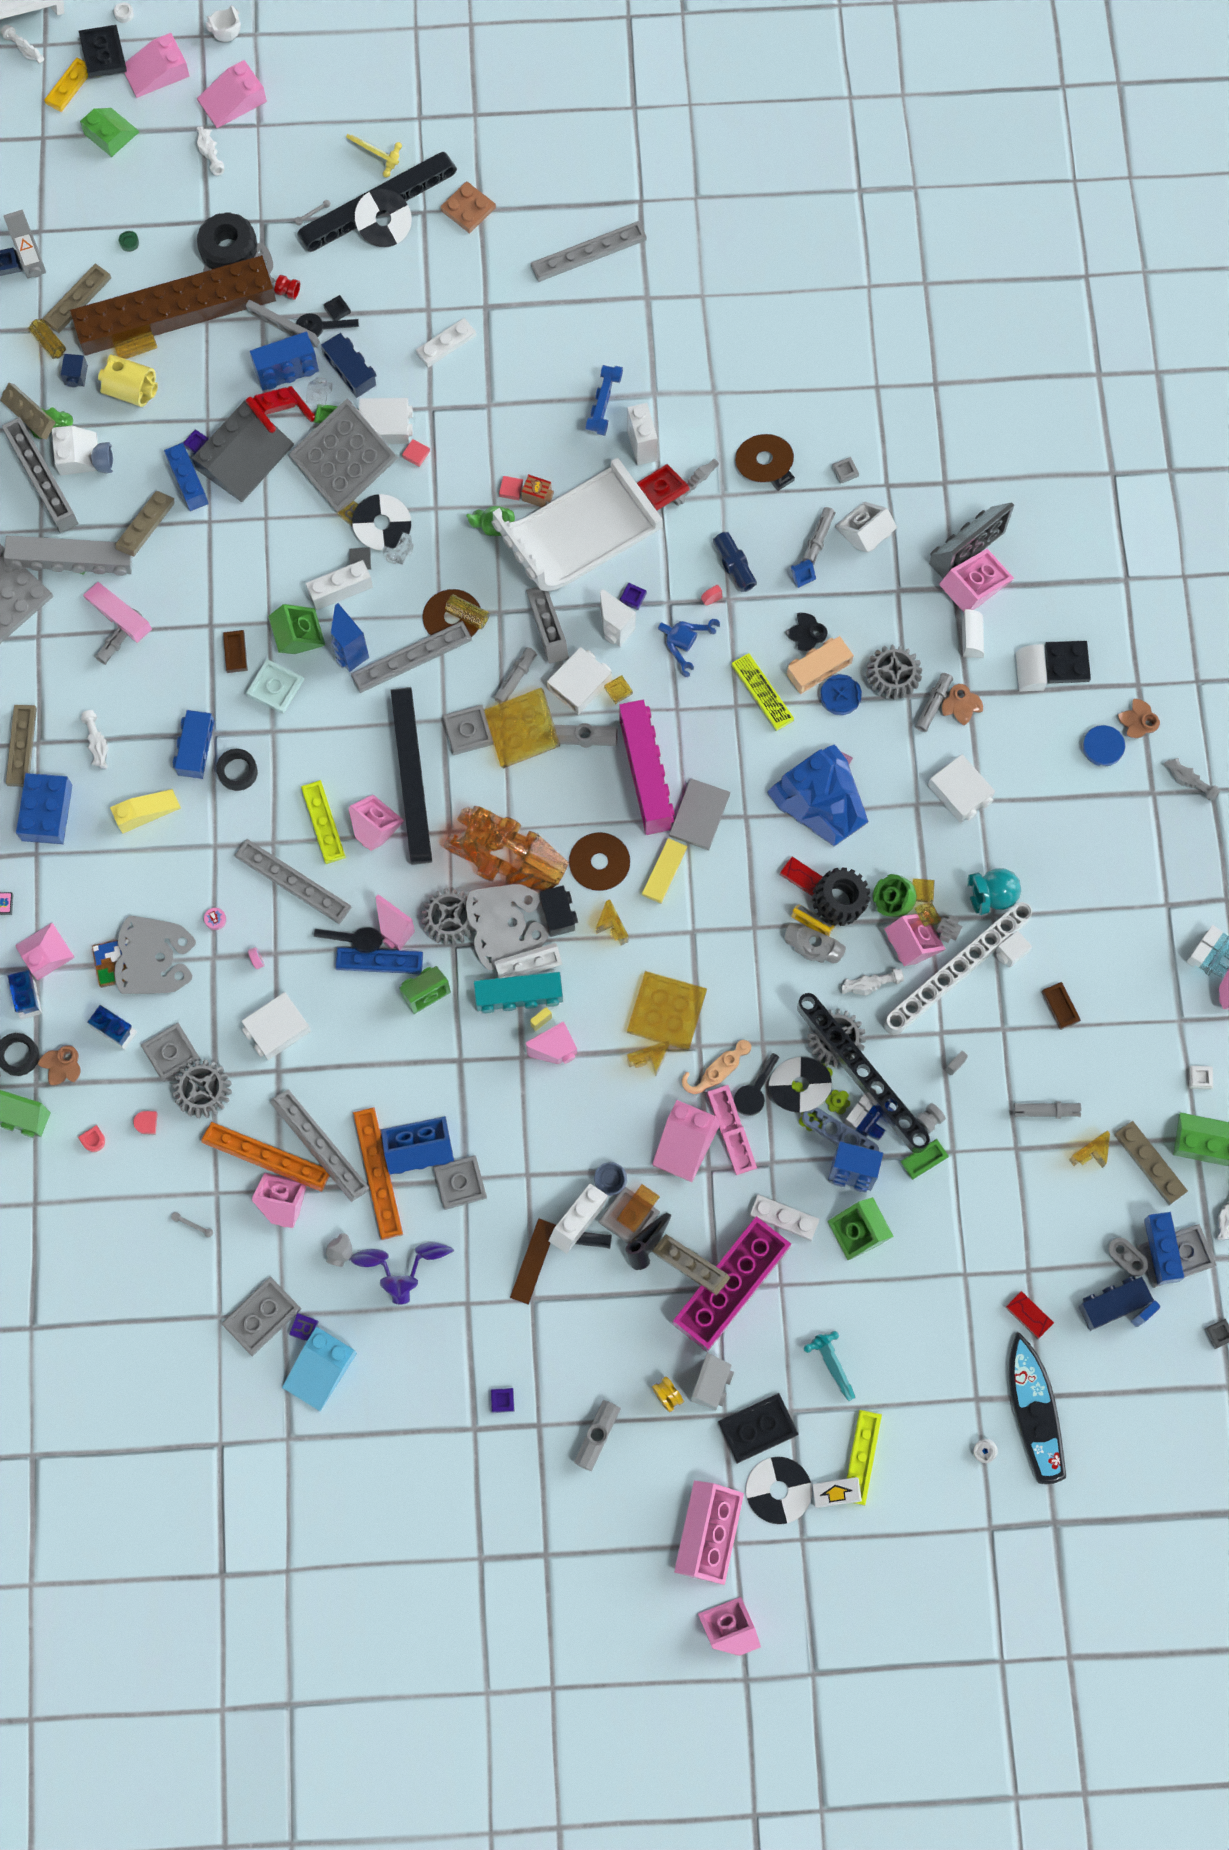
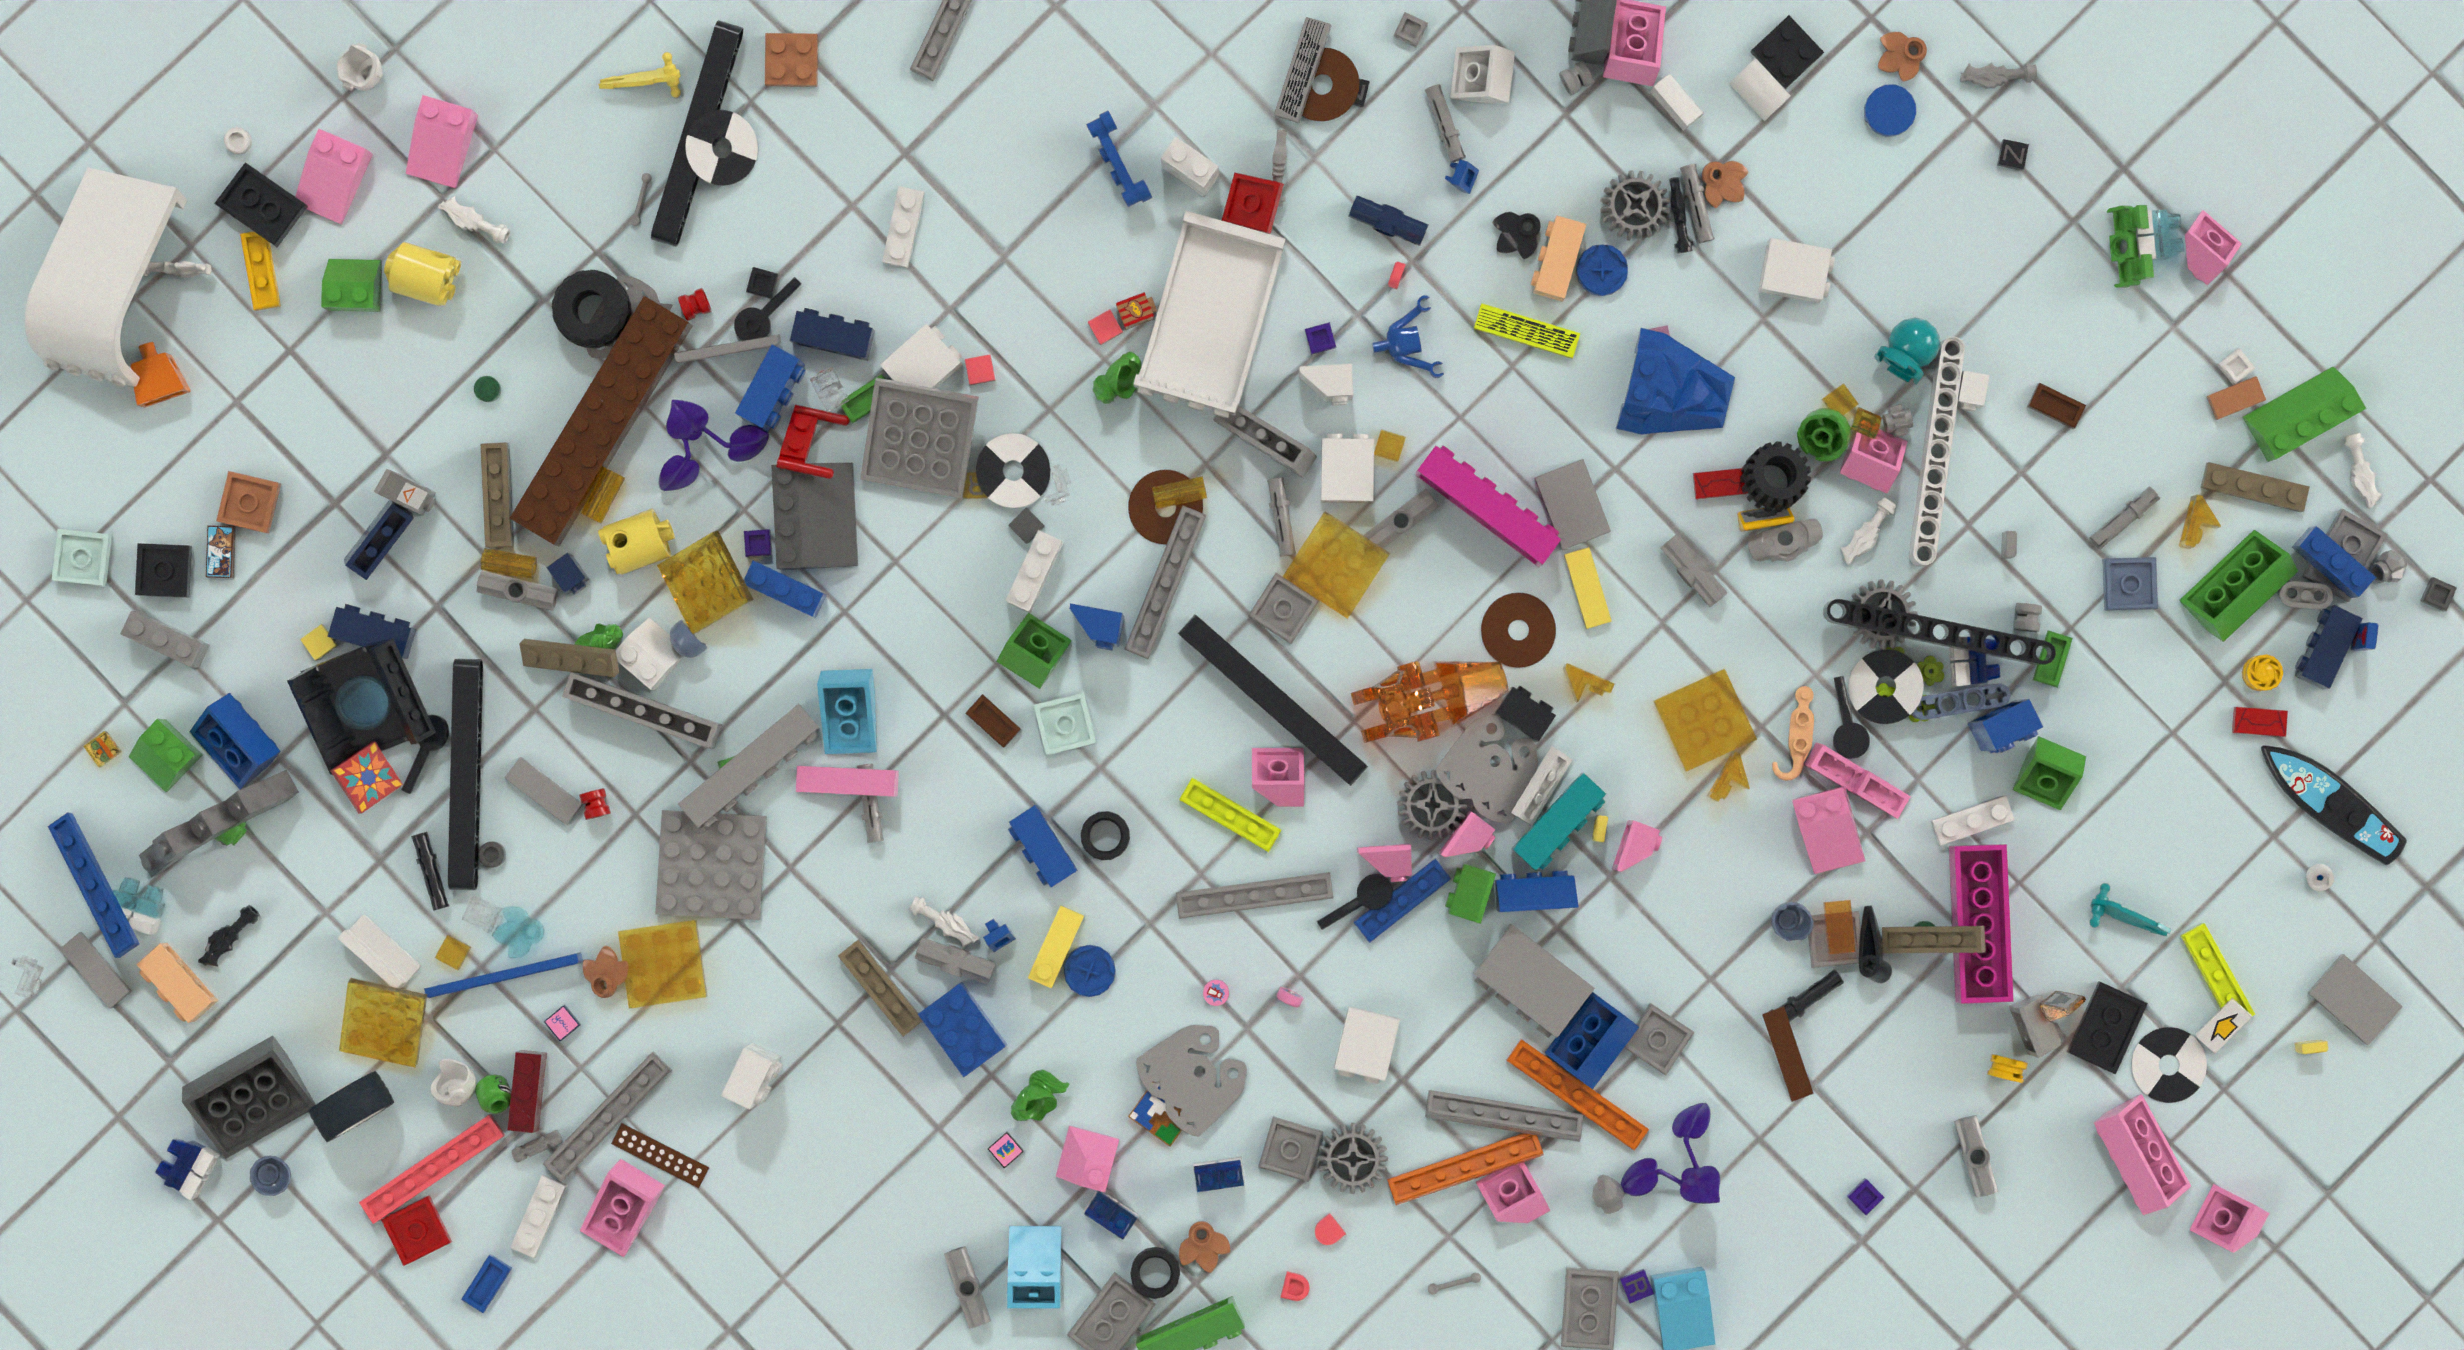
camera: 40 degrees left, 15 degrees up
dark tan plate [116,490,175,557] -> none
white brick [549,1184,608,1254] -> none
none -> light yellow cylinder [384,242,461,306]
none -> light grey piece [476,570,559,611]
none -> clear yellow plate [657,530,754,634]
none -> dark purple plant [658,400,769,491]
none -> medium azure slope [817,669,877,754]
none -> light grey piece [915,937,996,985]
none -> blue tile [983,919,1016,952]
none -> bright green hair [1011,1069,1069,1121]
none -> blue tile [1064,945,1116,997]
none -> light grey tile [1274,17,1331,123]
none -> bright pink slope [1438,811,1495,857]
none -> light grey panel [1473,924,1595,1038]
none -> blue slope [1494,870,1579,912]
none -> light grey wheel [1559,60,1594,95]
none -> light grey piece [1660,533,1727,607]
none -> black piece [1669,177,1694,254]
none -> black tile [1997,139,2029,171]
none -> clear orange slope [2040,991,2086,1022]
none -> sand blue tile [2102,557,2158,611]
none -> bright green piece [2107,205,2154,288]
none -> bright green slope [2180,530,2298,642]
none -> nougat tile [2207,376,2266,420]
none -> yellow wheel [2242,654,2283,691]
none -> light yellow tile [2294,1040,2328,1054]
none -> light grey tile [2308,954,2403,1045]
none -> light grey rock [2370,550,2408,583]

